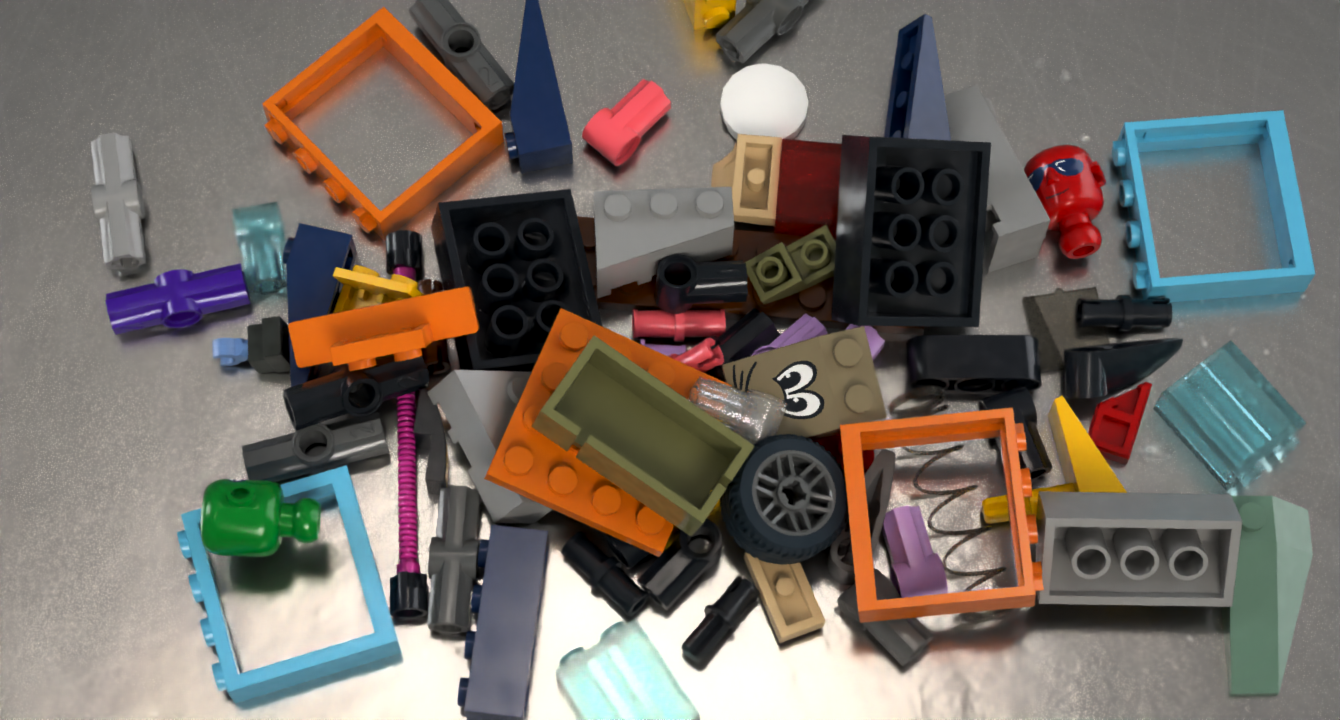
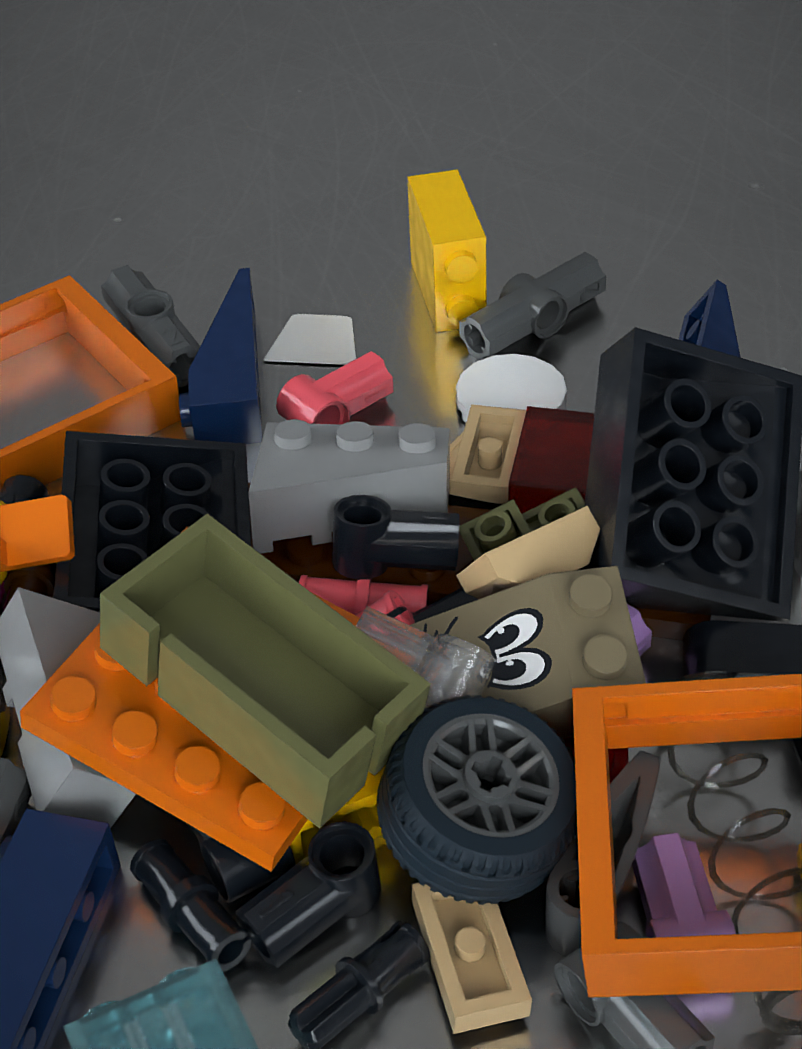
camera: 10 degrees right, 25 degrees down
none -> white sticker [262,314,356,365]
none -> tan slope [456,506,600,599]

